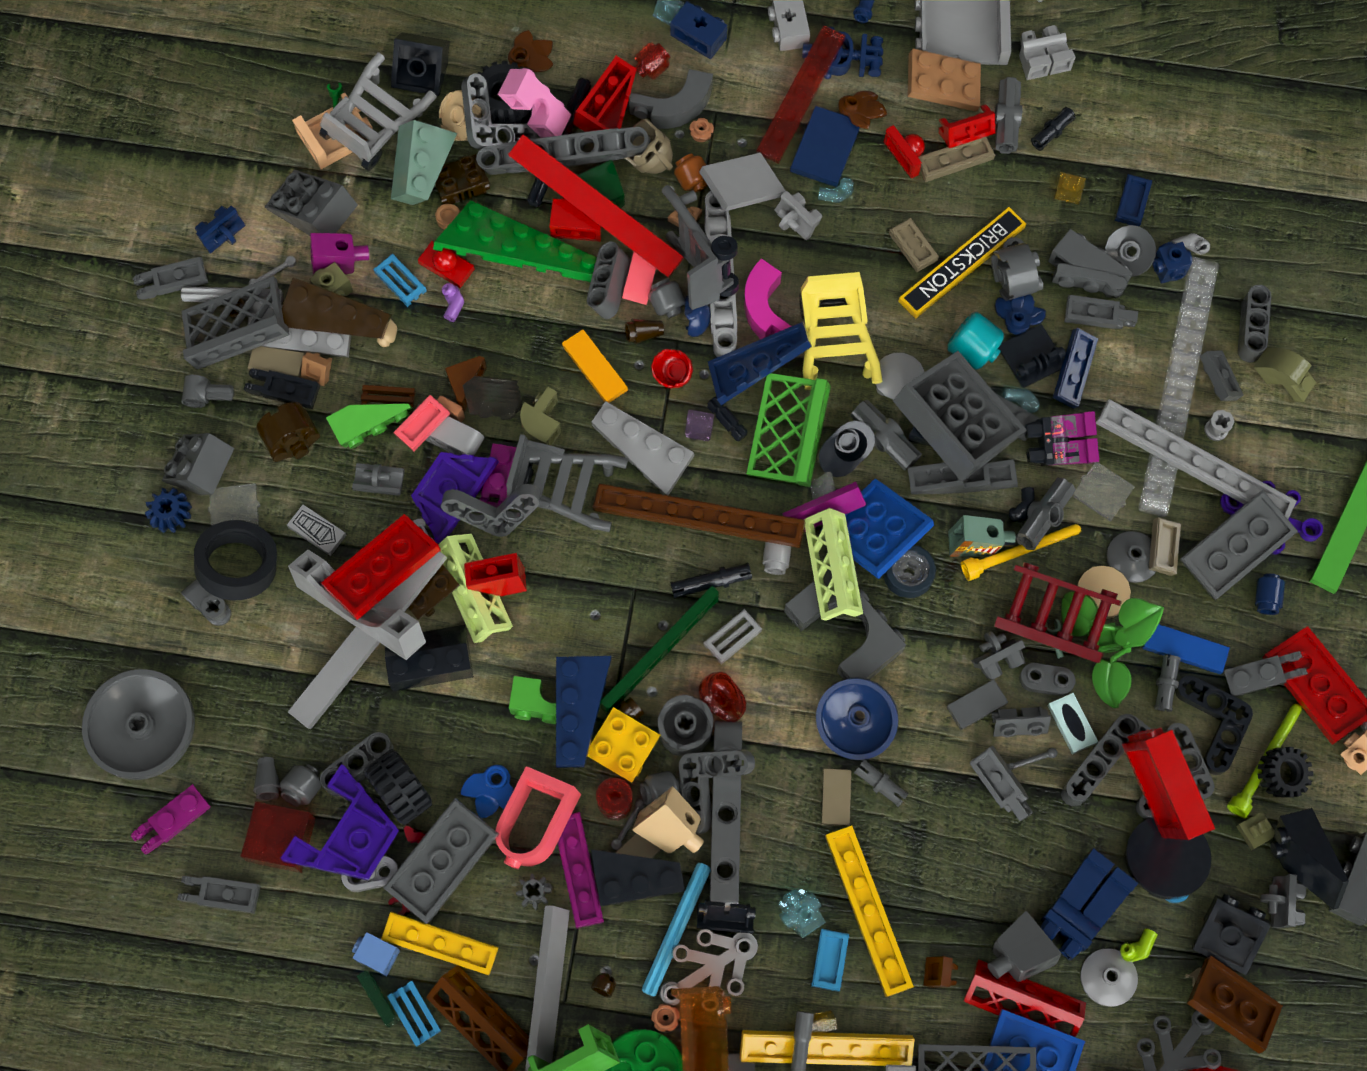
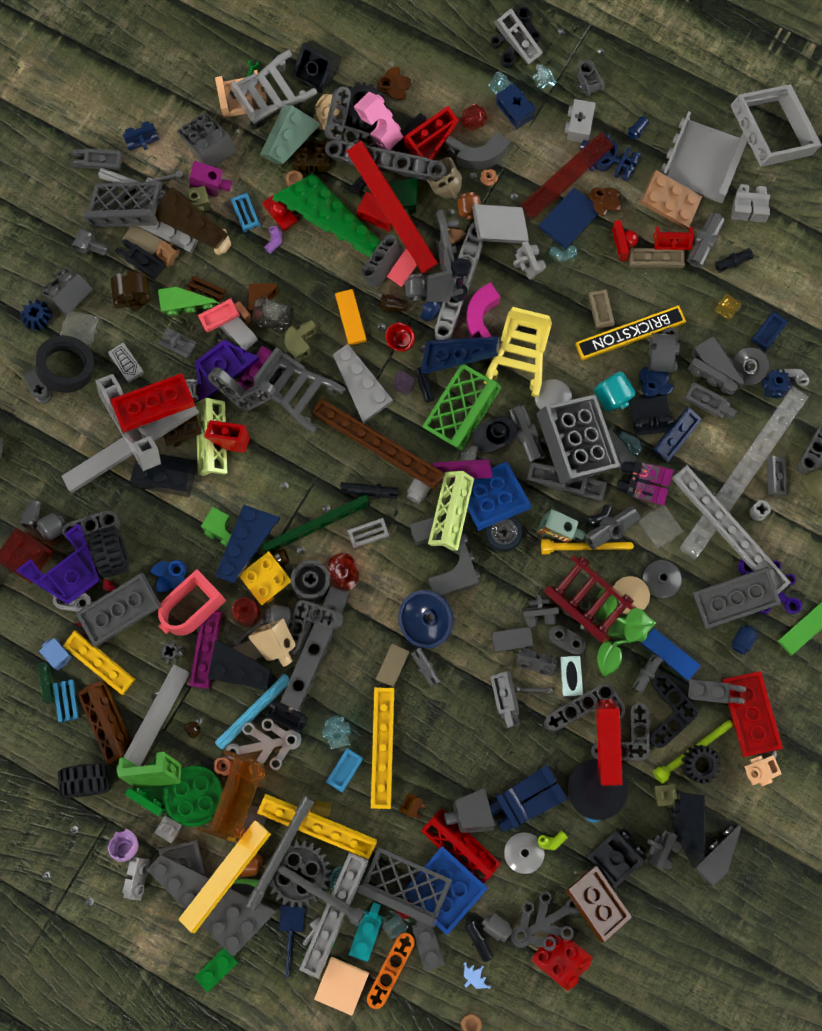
camera: 25 degrees right, 5 degrees up
dark tan tile [1148,517,1181,576] -> none

